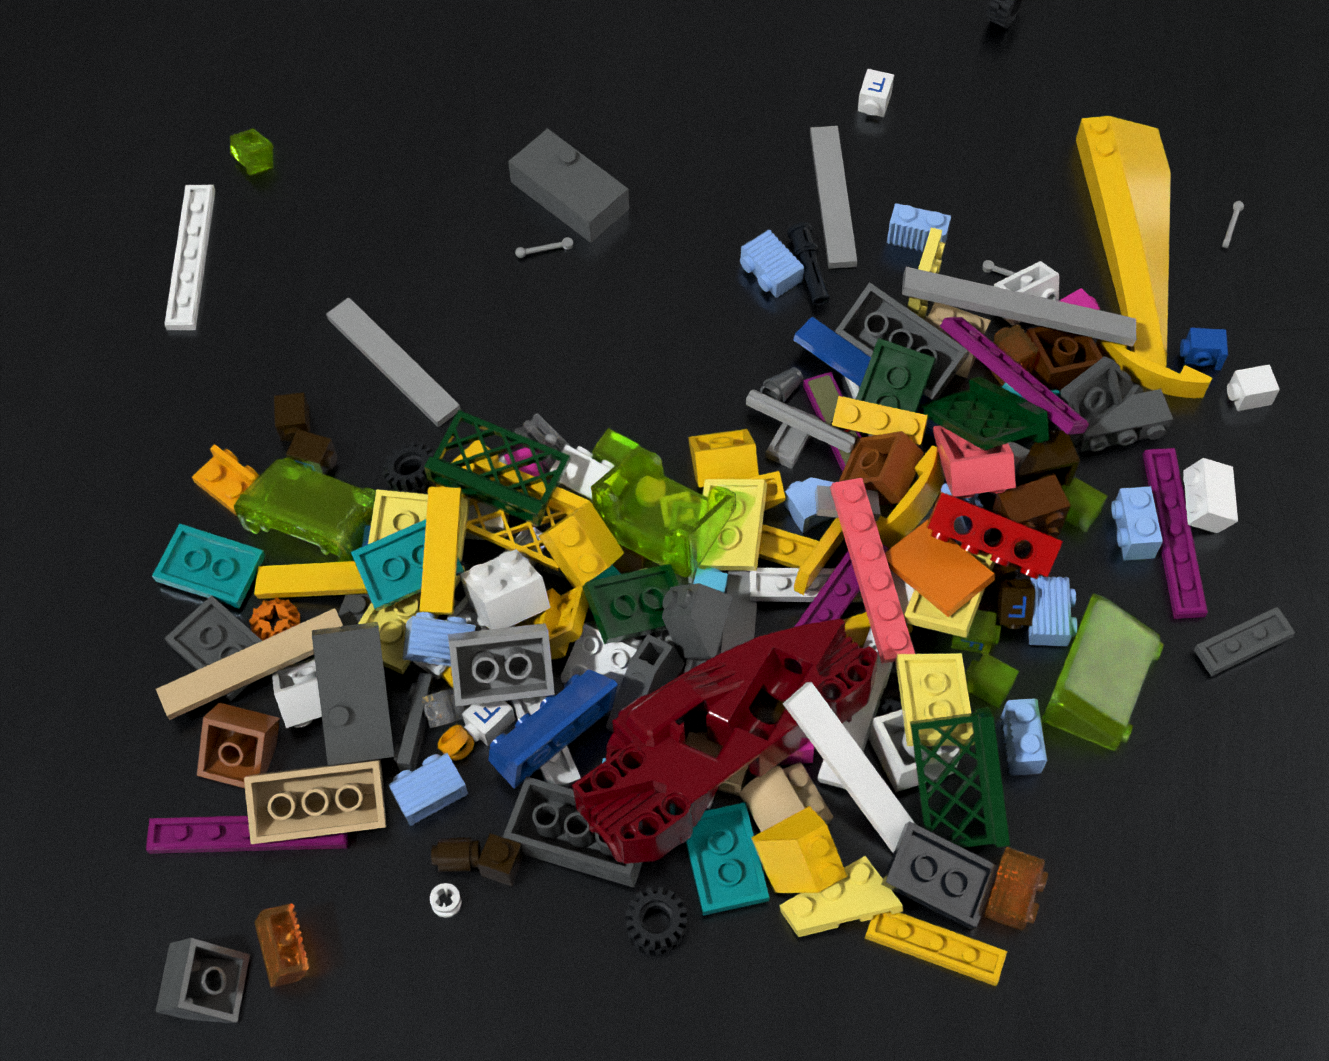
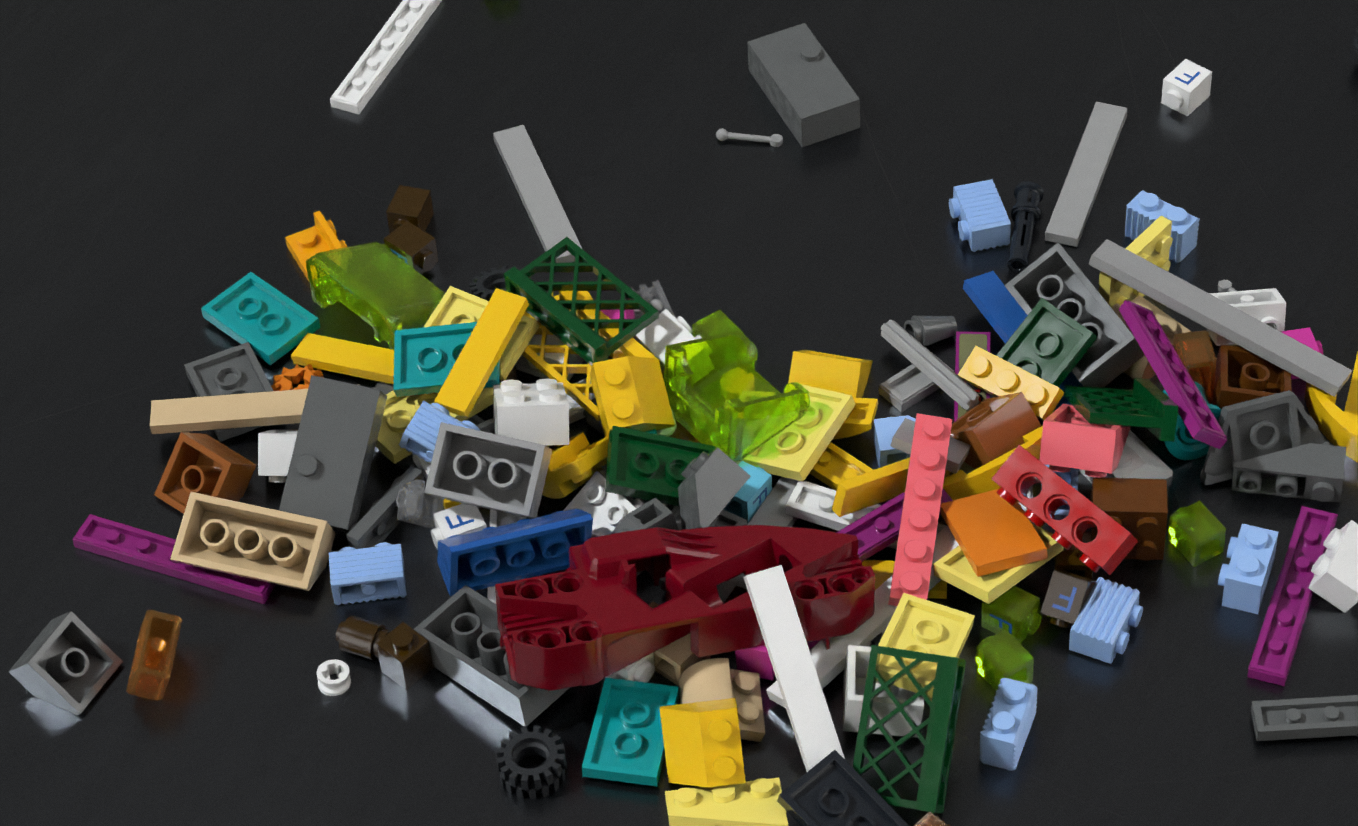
camera: 25 degrees right, 15 degrees down
light orange tile [438,724,474,761] -> none
dark brown slope [1015,430,1080,491] -> none
clear neon green windscreen [1041,593,1164,751] -> none

